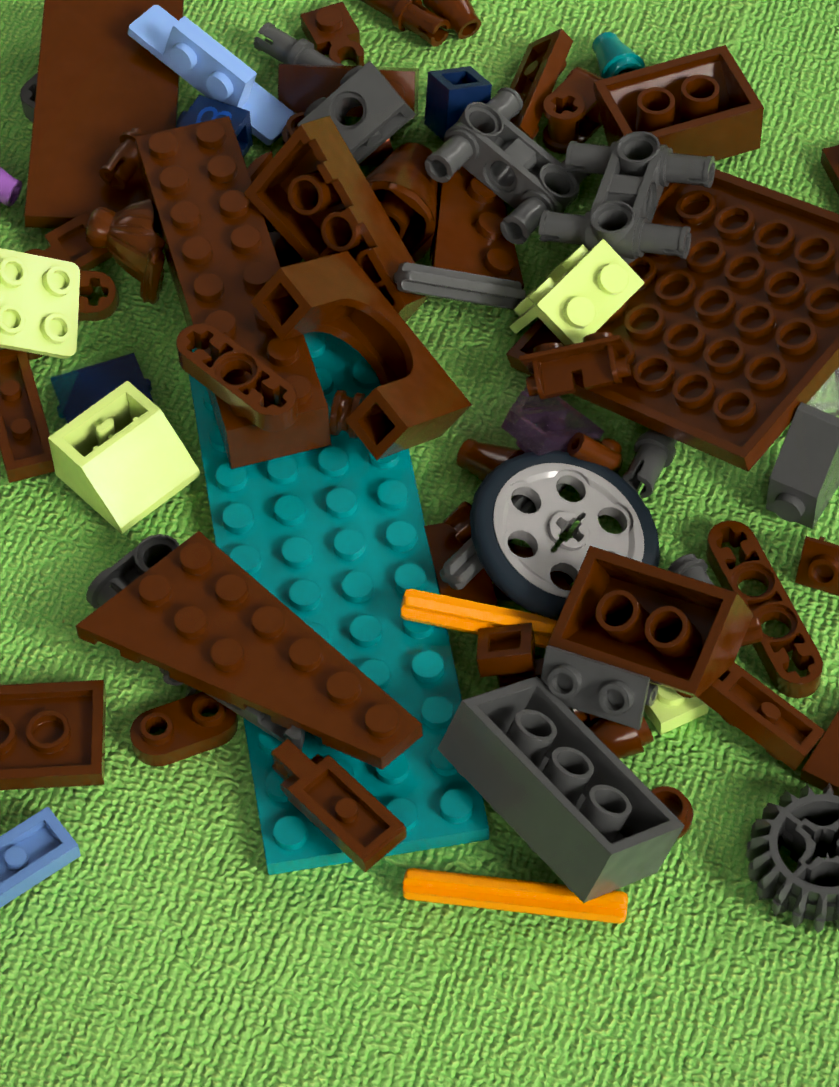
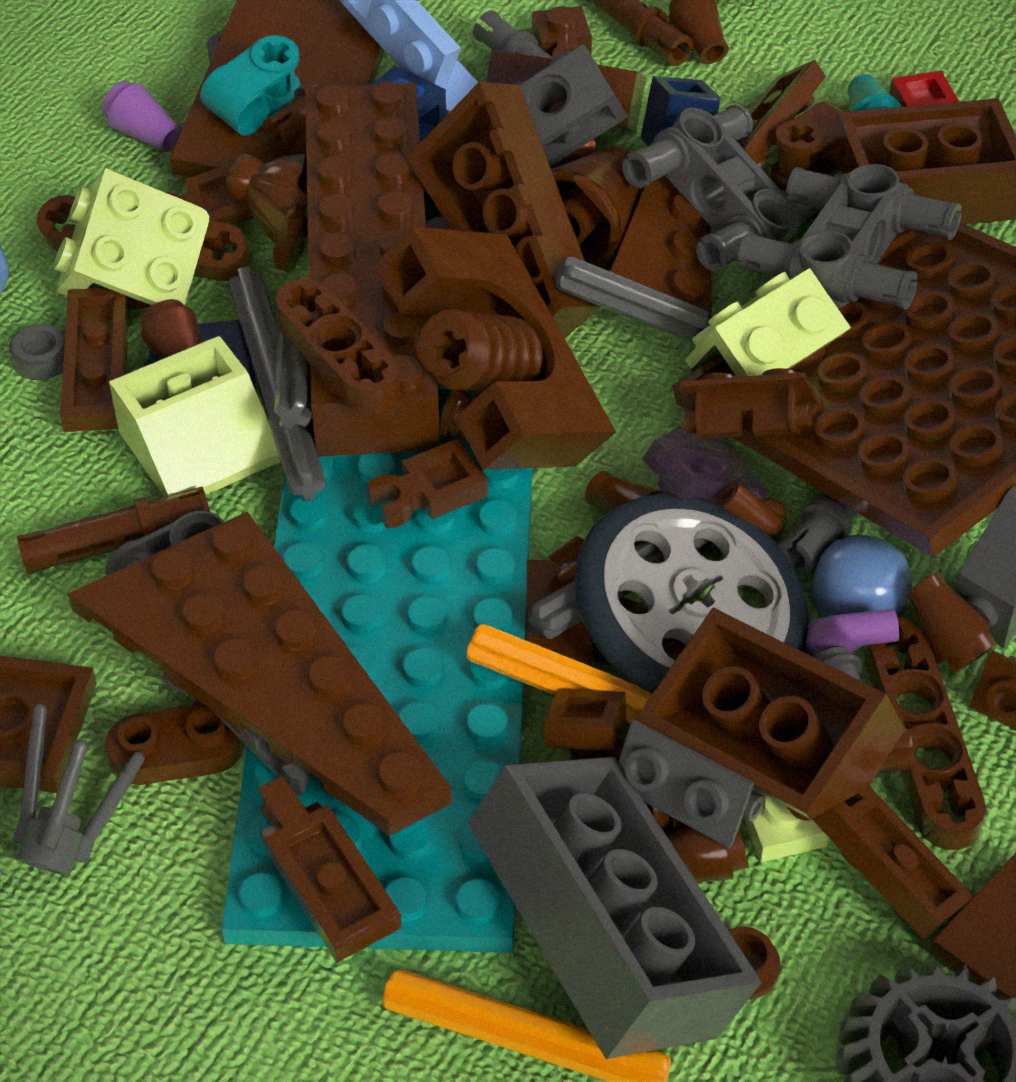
camera: 10 degrees right, 5 degrees down
none -> dark grey plant [12,704,145,877]
none -> reddish brown pin [17,486,210,575]
none -> copper cone [141,299,202,360]
none -> teal piece [200,35,301,136]
none -> dark grey axle [228,267,326,501]
none -> dark grey axle [274,329,312,431]
none -> reddish brown plate [367,438,488,528]
none -> reddish brown piece [417,309,543,392]
none -> medium lavender arm [806,609,899,658]
none -> medium blue hair [810,535,913,618]
none -> red plate [889,71,959,107]
none -> reddish brown cone [905,572,998,674]

